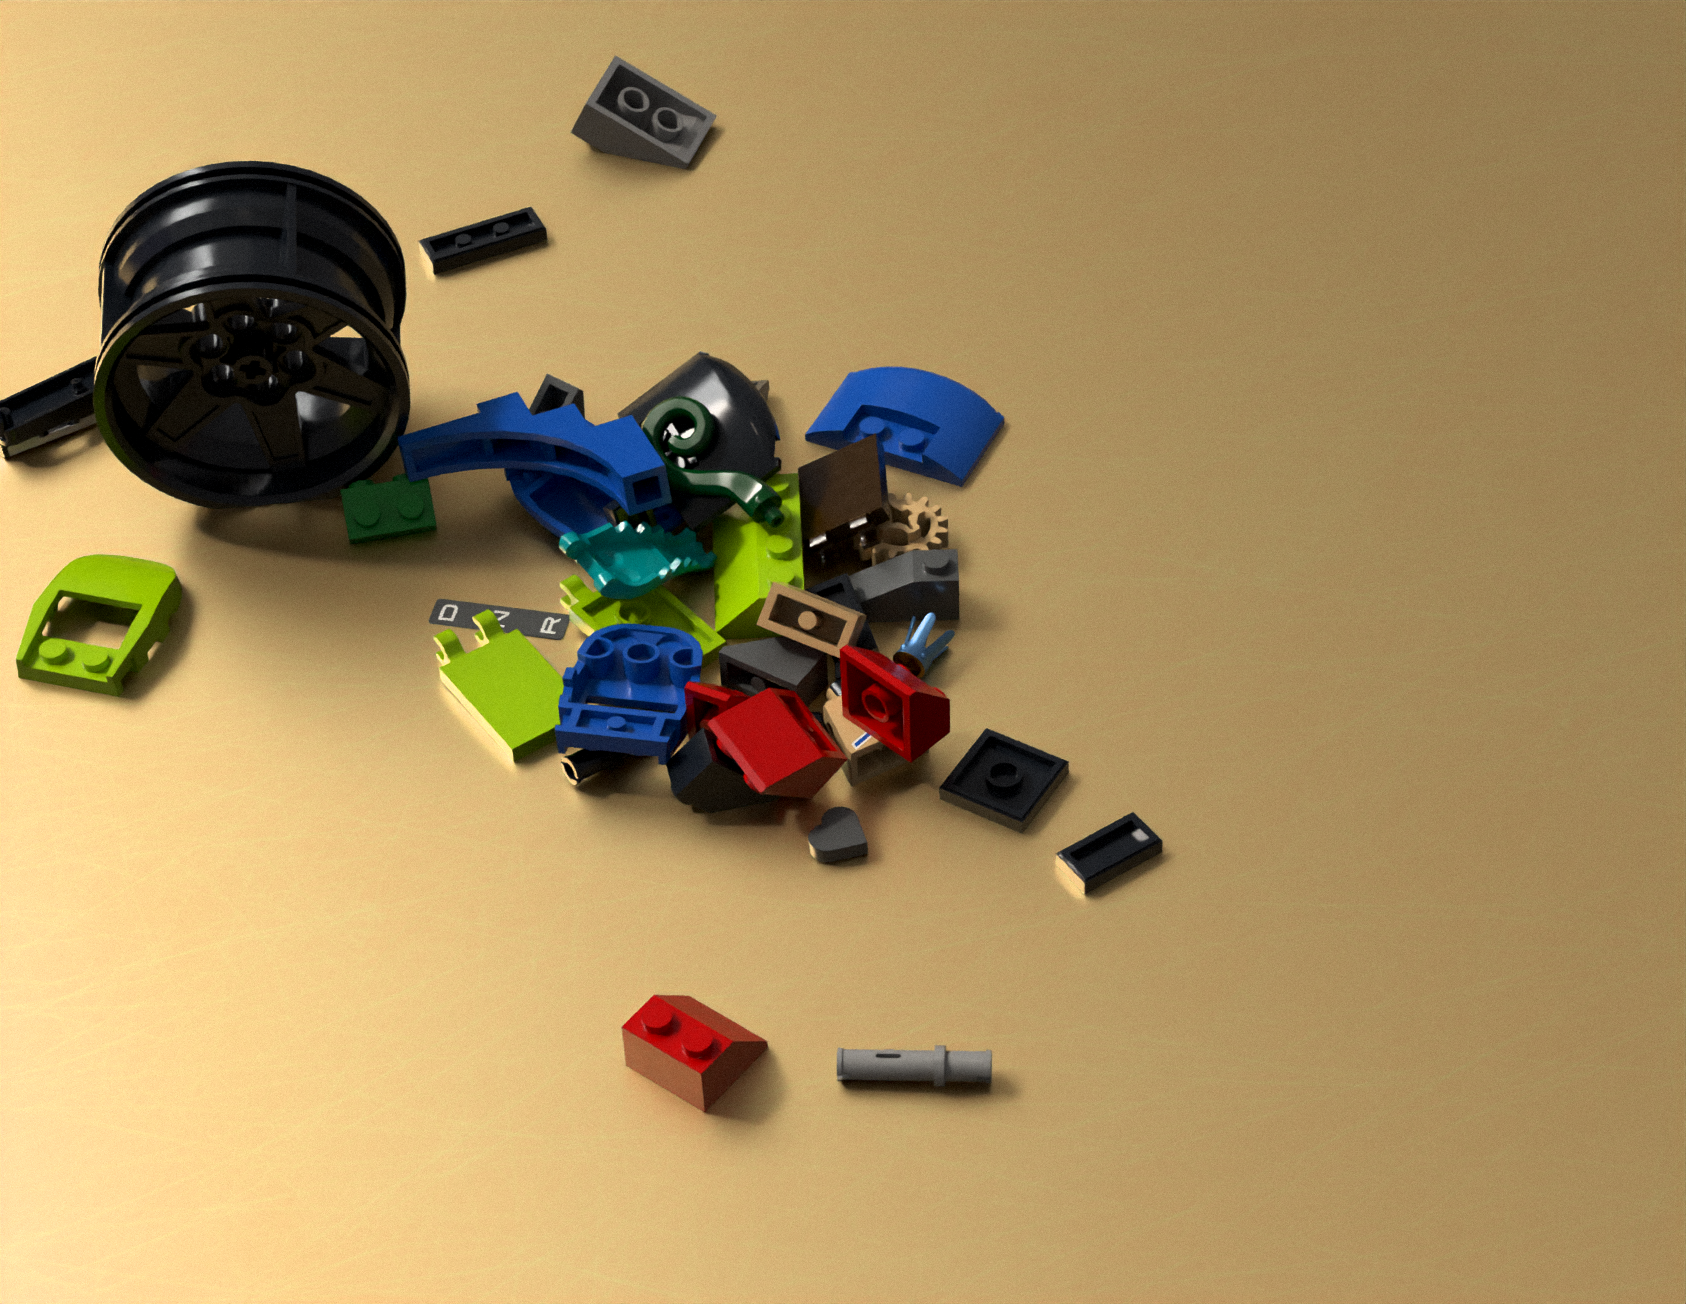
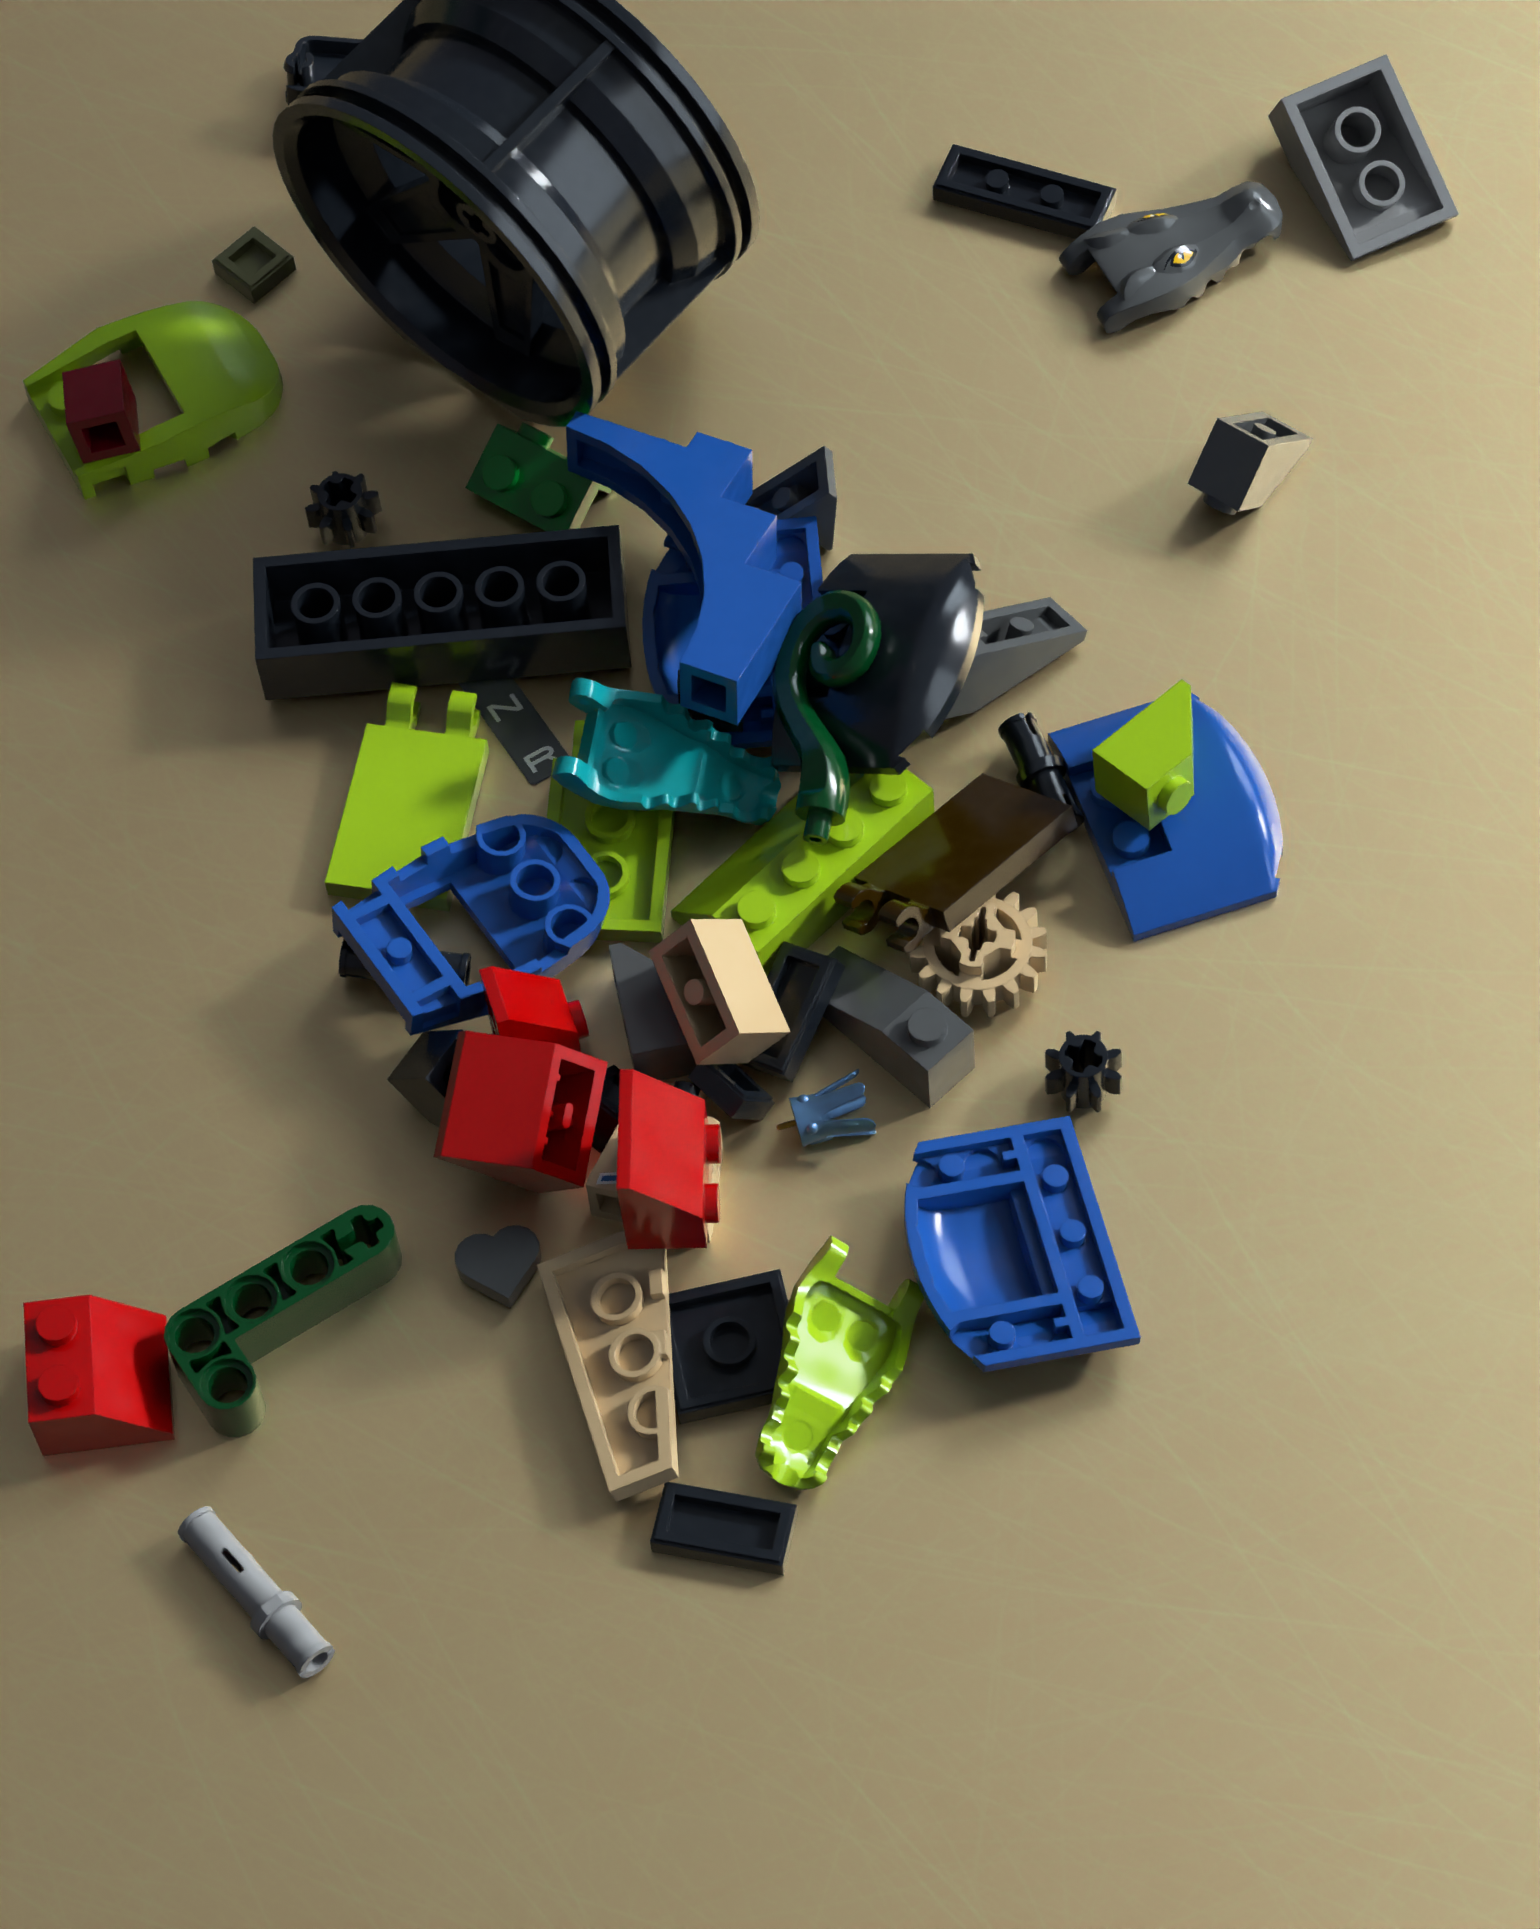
camera: 50 degrees right, 15 degrees up
none -> dark red brick [62,359,141,464]
none -> dark green beam [164,1205,402,1437]
none -> olive tile [212,226,296,304]
none -> black brick [253,525,632,700]
none -> black gear [305,471,382,548]
none -> tan wing [537,1230,679,1502]
none -> lime animal [755,1235,924,1490]
none -> blue slope [904,1116,1141,1372]
none -> black pin [998,712,1084,834]
none -> black gear [1045,1031,1122,1112]
none -> dark grey animal [1059,181,1283,333]
none -> lime slope [1092,679,1194,831]
none -> dark grey slope [1187,411,1313,515]

